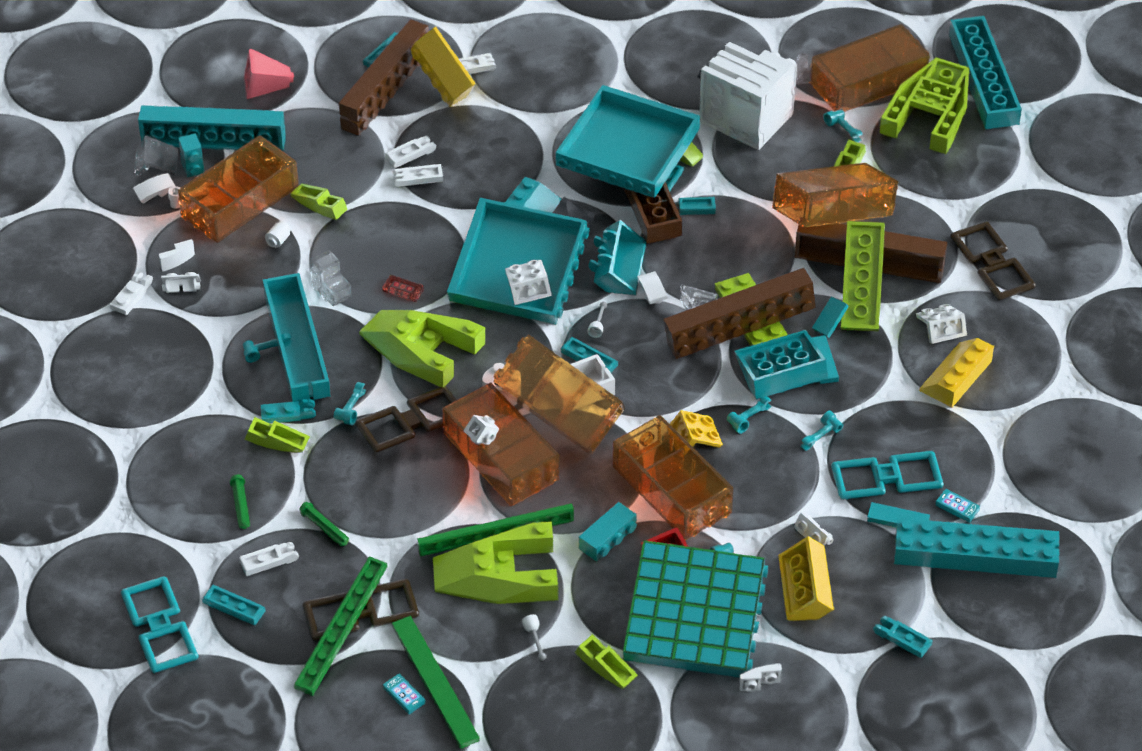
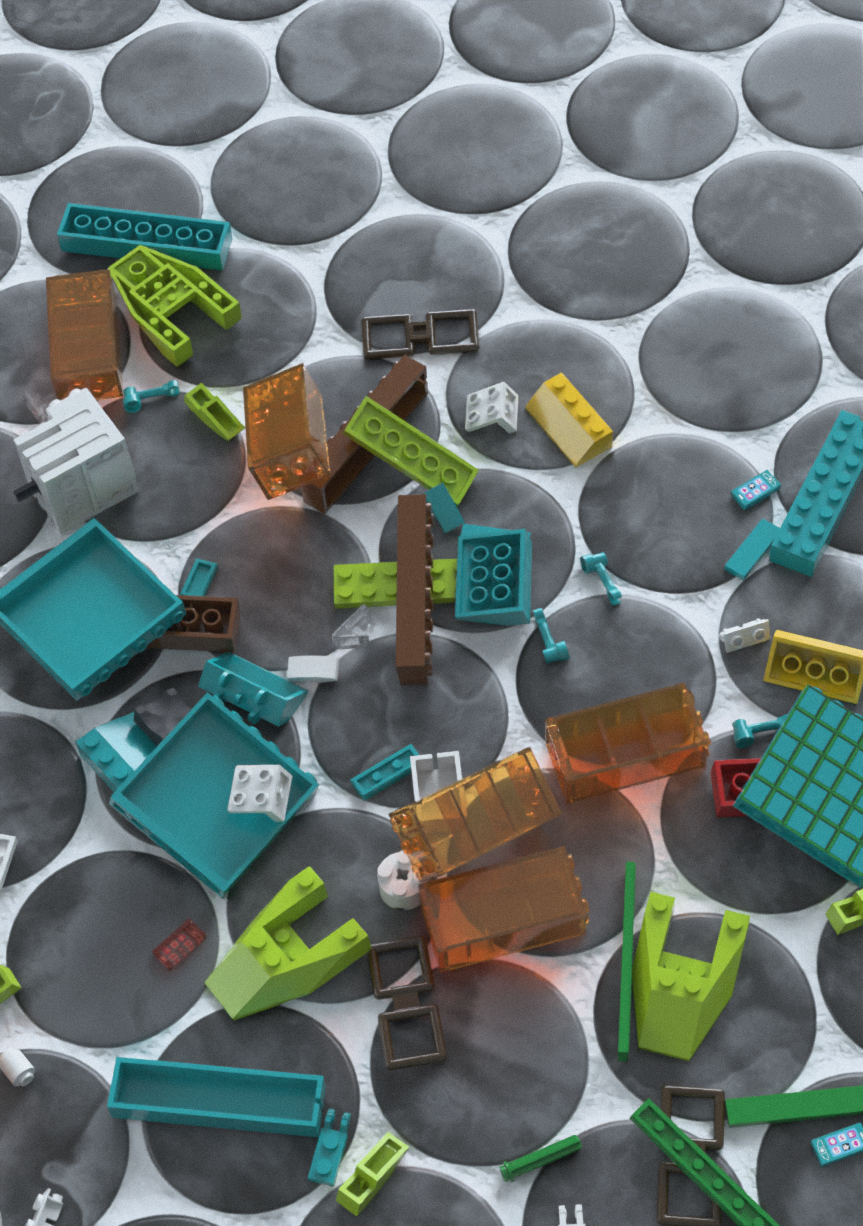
camera: 65 degrees left, 10 degrees up
teal brick [243,333,291,363] -> none
clear brick [310,250,352,307] -> none
teal brick [334,382,366,425] -> none
white brick [464,415,499,445] -> none
hinge [522,615,546,661] -> none
teal brick [579,502,637,562] -> none
white hinge [587,302,607,338] -> none
yellow bracket [668,410,723,455] -> none
teal bar [831,451,944,499] -> none

